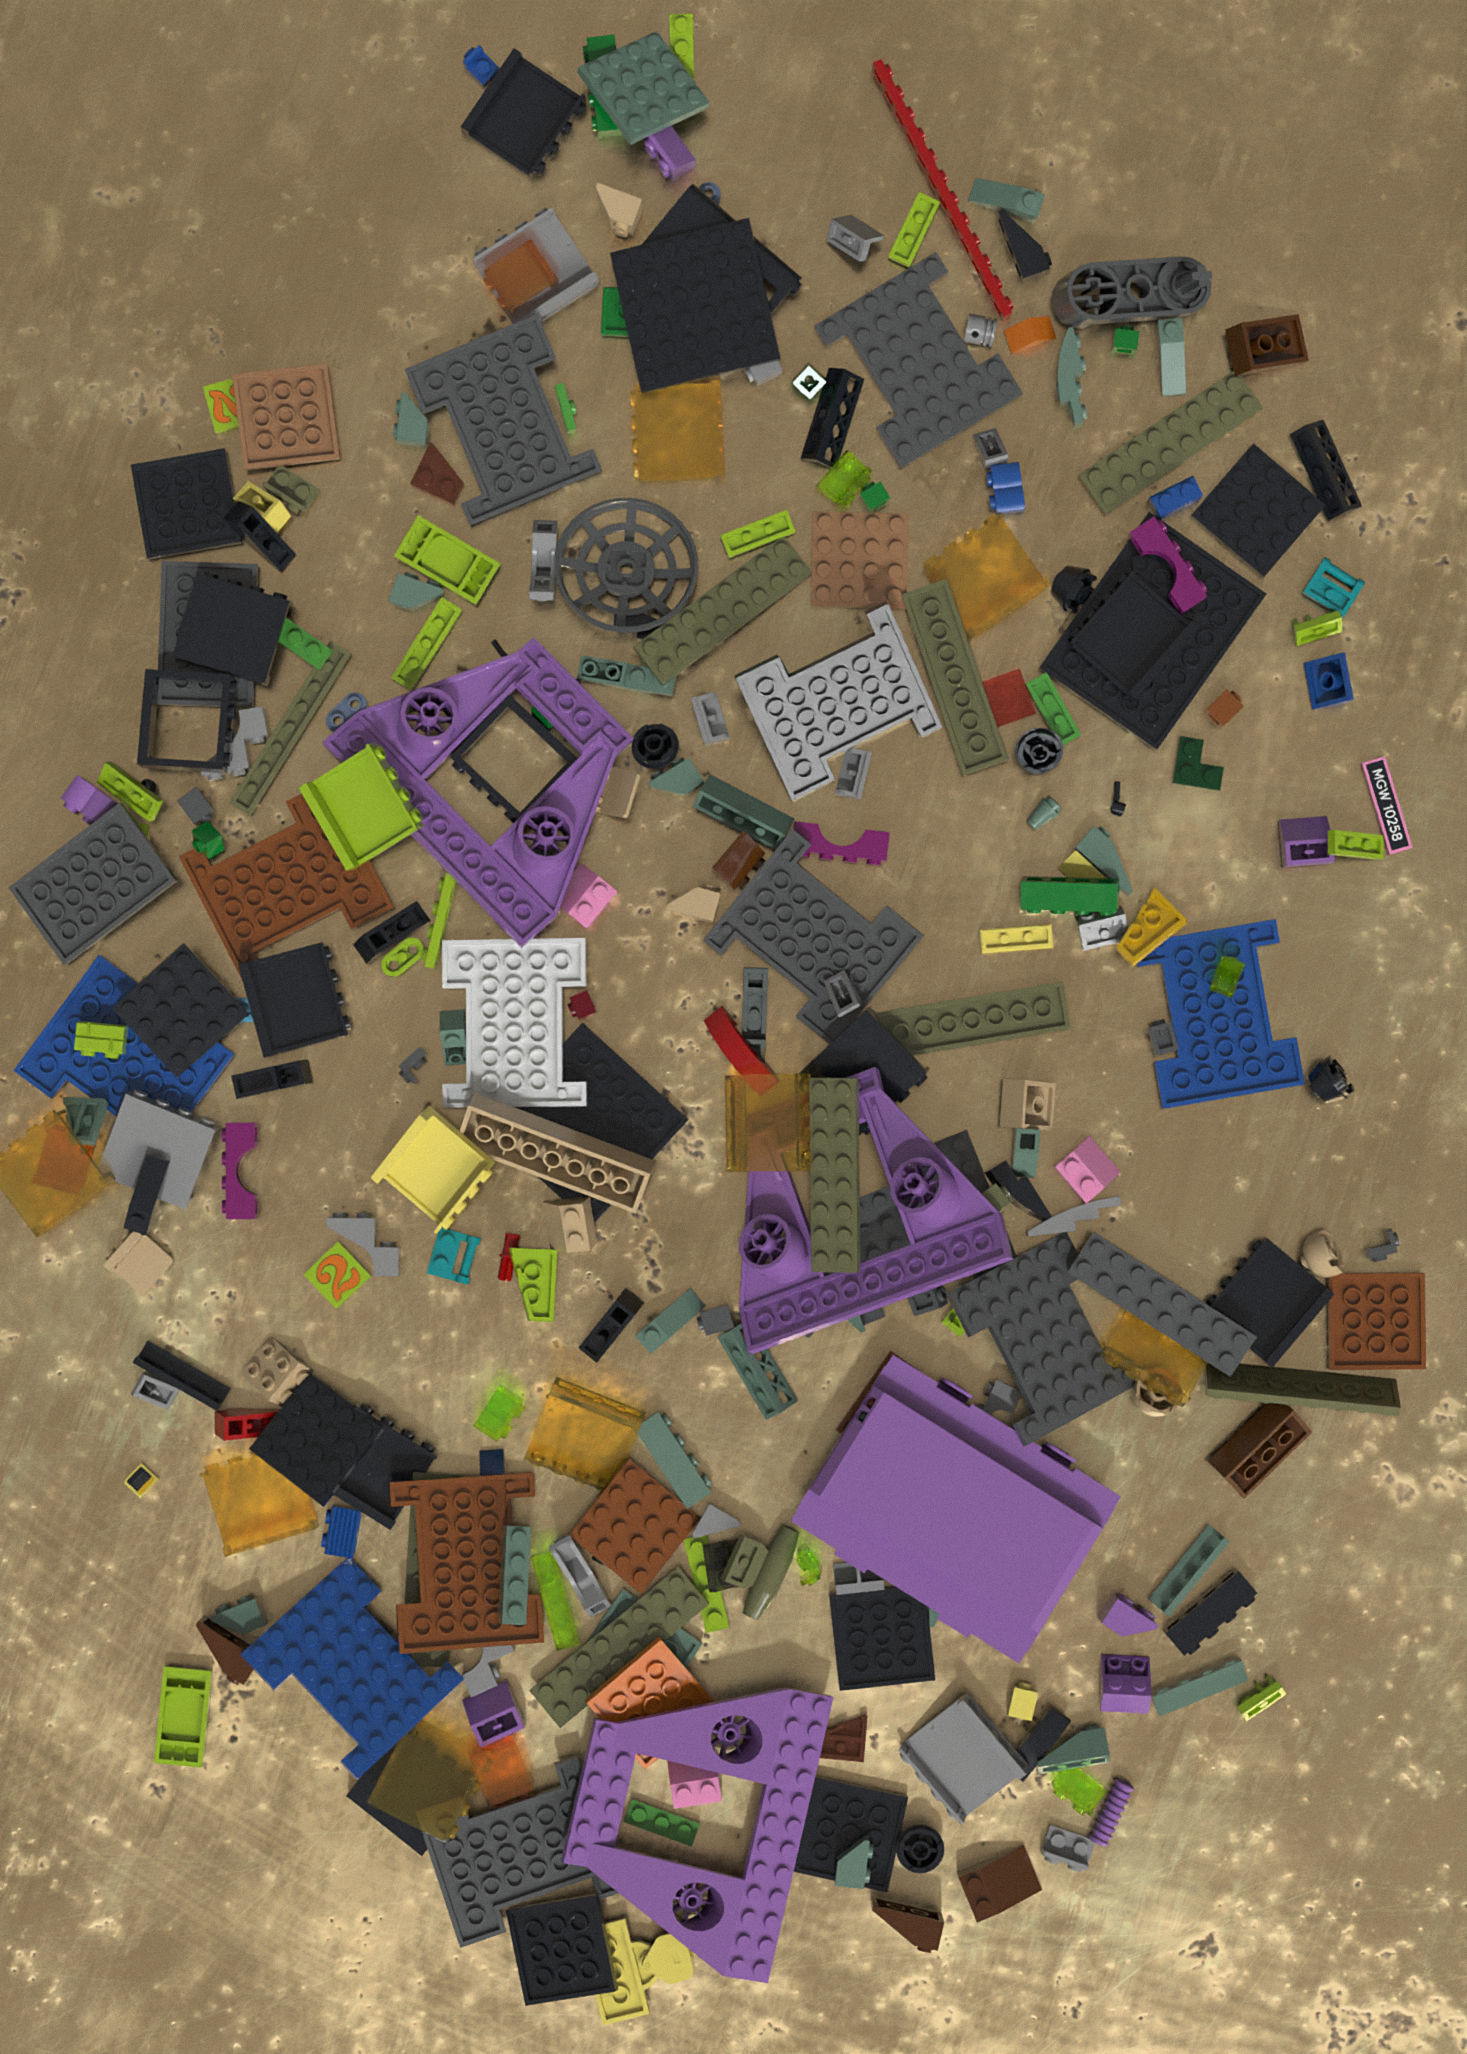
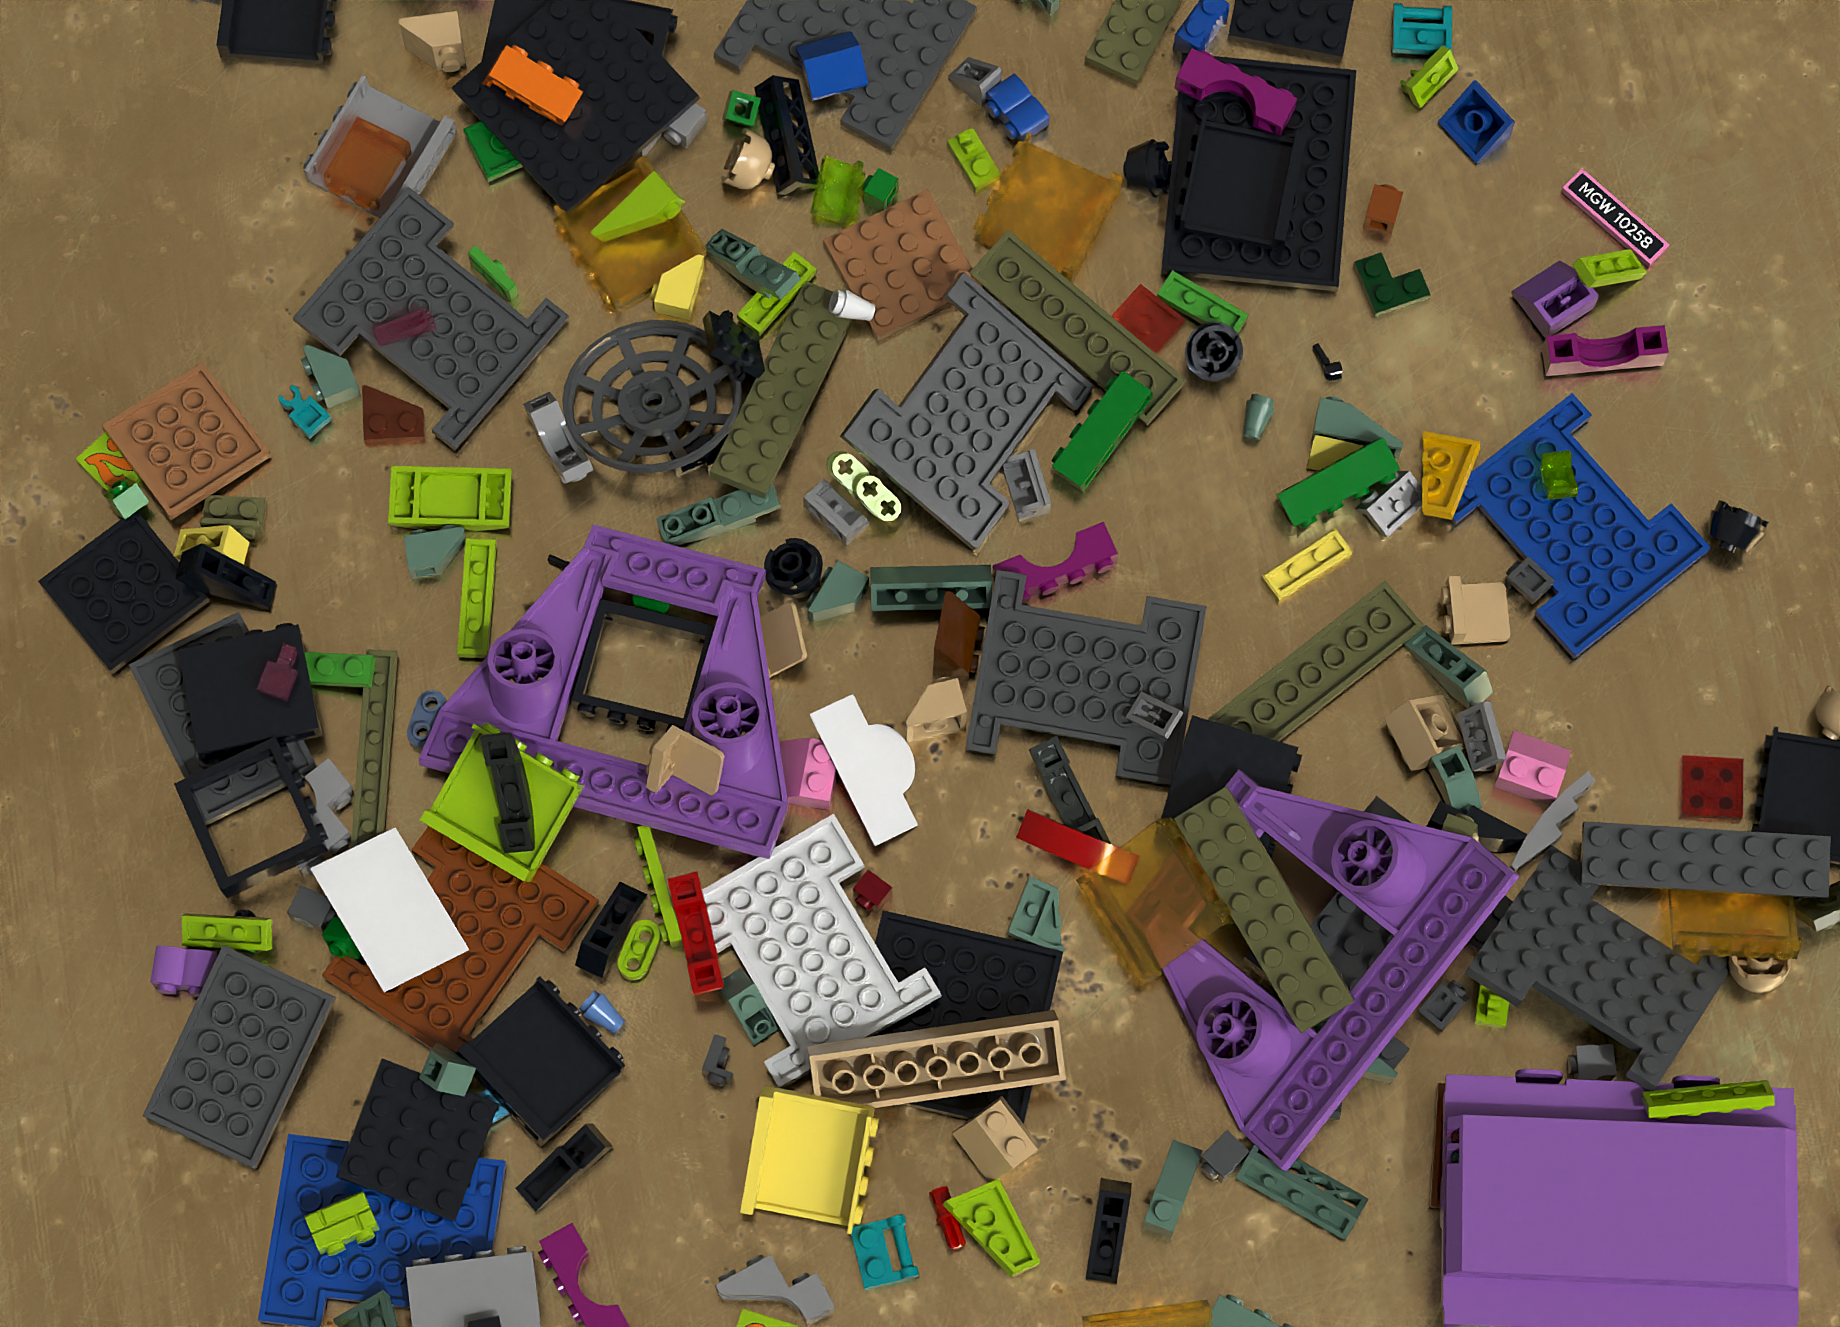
camera: 30 degrees left, 15 degrees down
none -> plate [103,478,149,519]
none -> clear pink plate [257,644,298,701]
none -> teal plate [278,385,332,439]
none -> white sticker [310,827,469,992]
none -> clear pink piece [373,308,437,346]
none -> sand green slope [419,1043,476,1097]
none -> pearl dark grey slope [480,732,535,853]
none -> orange wedge [482,45,583,126]
none -> medium blue cone [579,990,626,1034]
none -> lime slope [591,171,686,242]
none -> tan bracket [646,725,725,795]
none -> light yellow slope [650,255,705,320]
none -> red slope [667,871,724,996]
none -> sand green slope [702,228,801,300]
none -> black plate [703,310,765,382]
none -> tan cylinder [721,128,775,189]
none -> blue slope [796,31,868,101]
none -> white sticker [809,694,918,846]
none -> yellowish green axle [826,451,901,521]
none -> white cone [829,289,875,321]
none -> lime plate [947,127,1001,192]
none -> sand green wing [1006,876,1064,952]
none -> green brick [1052,370,1153,493]
none -> sand green slope [1404,625,1493,708]
none -> tan bracket [1441,576,1511,645]
none -> light grey bracket [1457,701,1506,771]
none -> magenta arch [1542,325,1669,376]
none -> lime plate [1642,1080,1775,1119]
none -> clear red tile [1680,755,1744,820]

